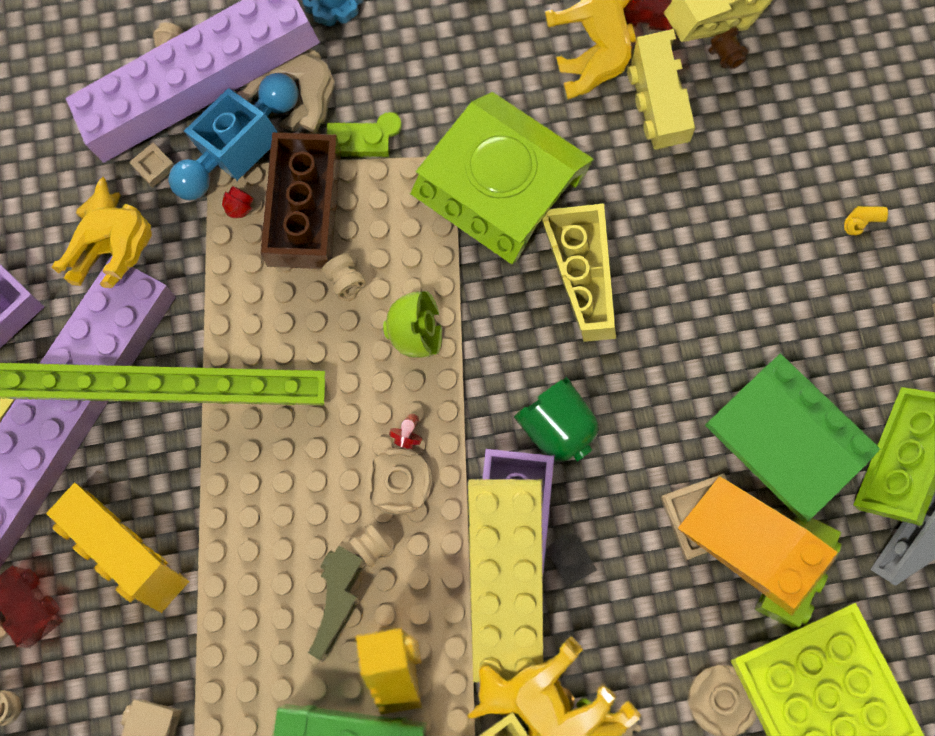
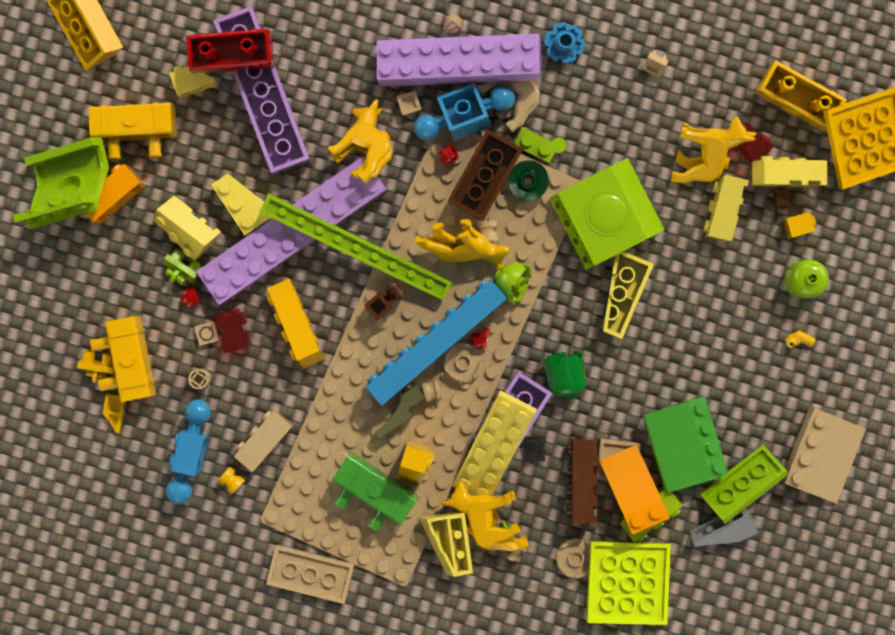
camera: 25 degrees right, 15 degrees up
none -> reddish brown brick [364,281,405,321]
none -> dark azure brick [366,280,507,406]
none -> yellow animal [415,219,509,269]
none -> dark green dish [508,160,549,201]
none -> reddish brown wedge [566,438,597,523]
none -> yellow brick [783,212,816,239]
none -> lime cylinder [784,259,829,299]

